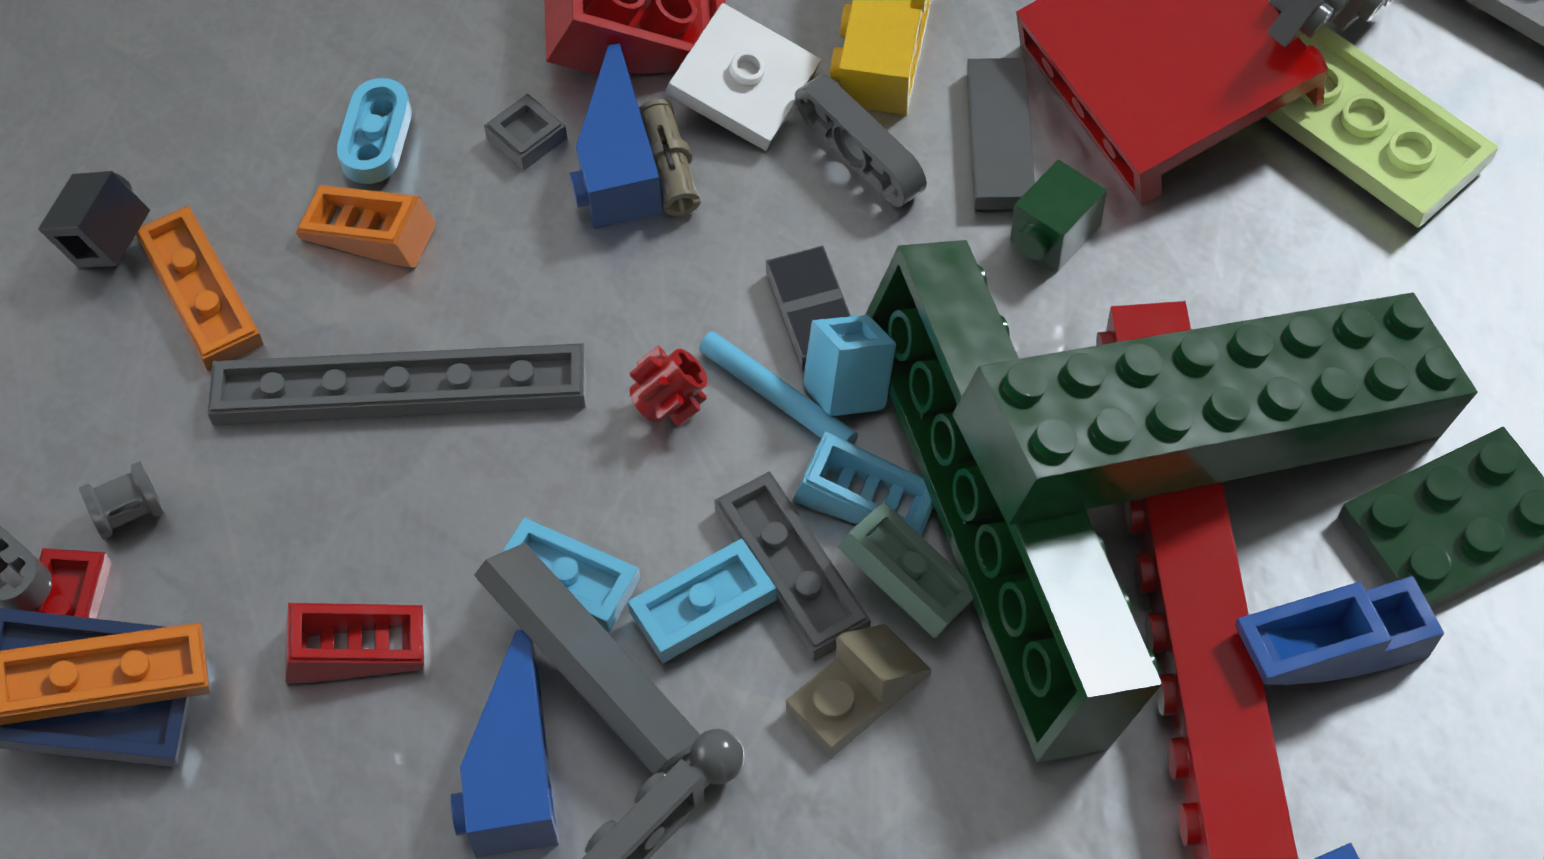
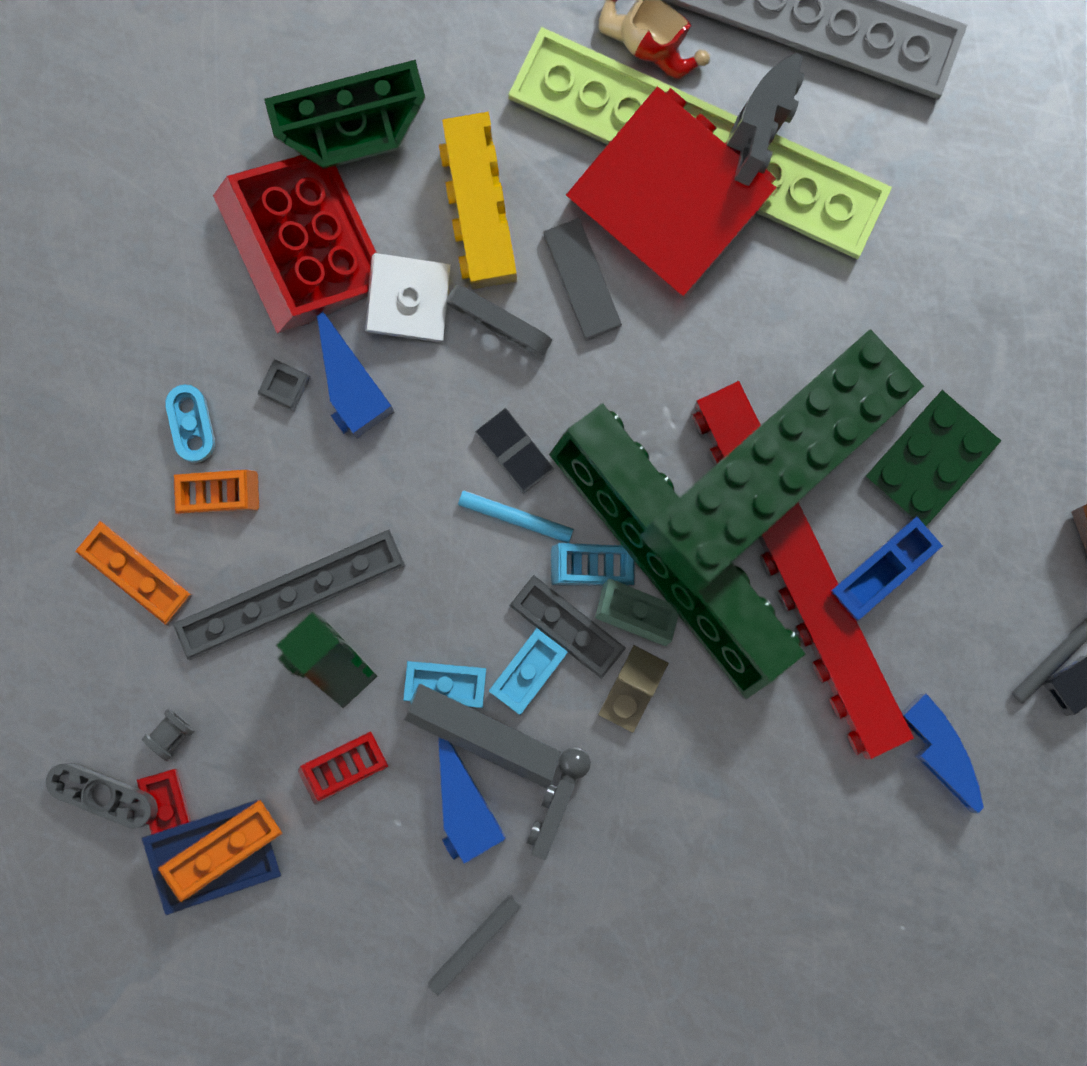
camera: 20 degrees left, 25 degrees up
black brick [38,171,150,267] -> none
red gear [629,345,707,427] -> none
dark tan pin [639,99,701,216] -> none
medium azure panel [803,315,896,417] -> none
dark green brick [1010,159,1107,271] -> none
none -> dark green wedge [276,612,377,708]

